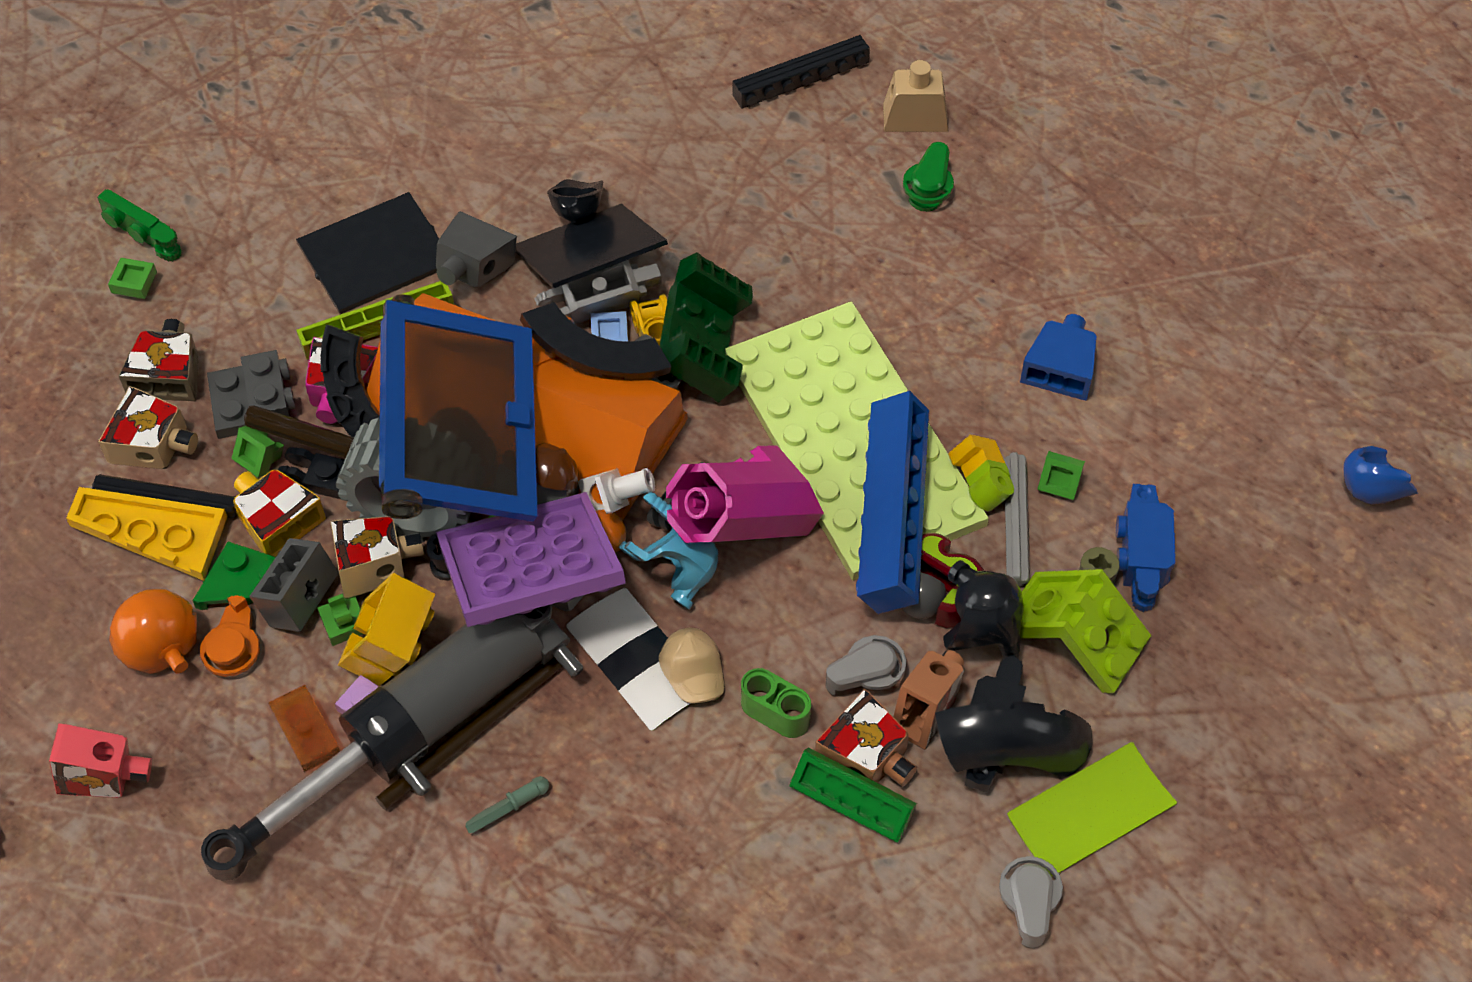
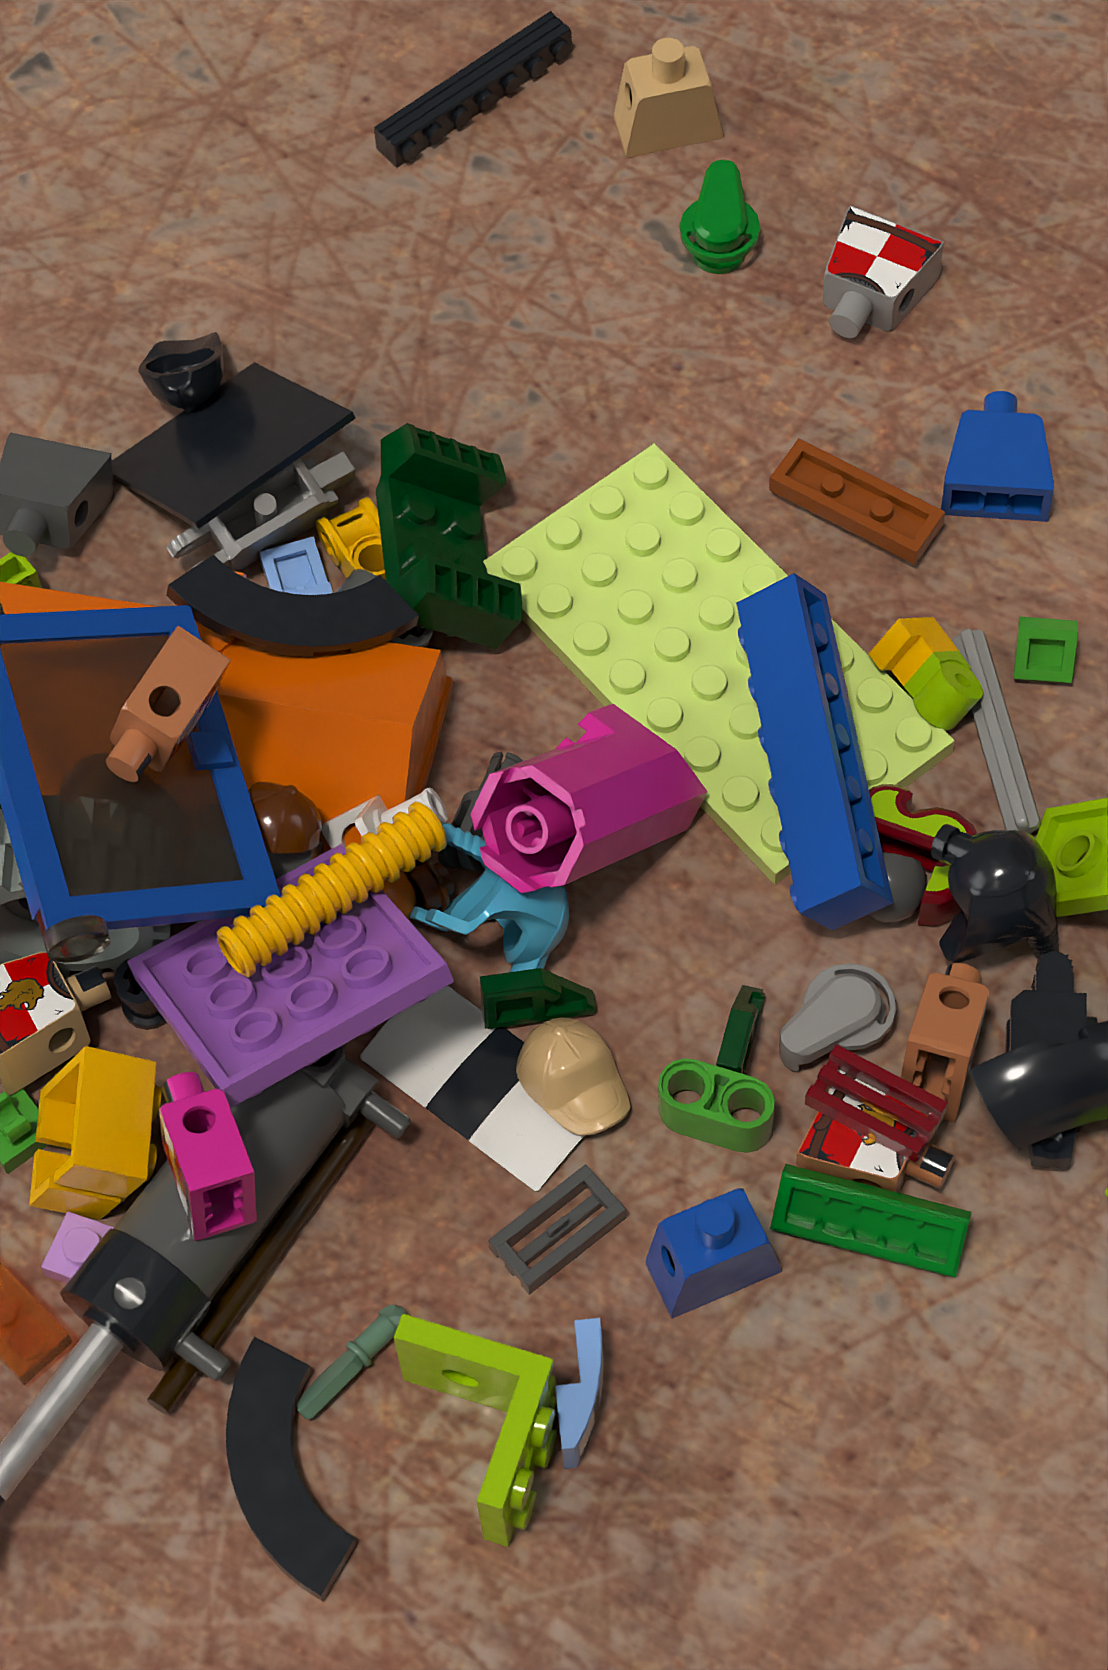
camera: 10 degrees left, 5 degrees up
none -> nougat torso [106,626,231,782]
none -> dark pink torso [159,1072,257,1241]
none -> yellow piece [217,801,447,977]
none -> black tile [226,1337,357,1602]
none -> lime bracket [394,1313,557,1547]
none -> reddish brown plate [404,860,455,912]
none -> dark green tile [480,968,596,1029]
none -> dark grey tile [488,1164,626,1295]
none -> light blue slope [555,1318,604,1469]
none -> blue torso [645,1188,782,1319]
none -> dark green tile [716,985,766,1074]
none -> dark orange plate [769,438,945,565]
none -> dark red tile [805,1044,948,1163]
none -> torso [822,205,944,338]

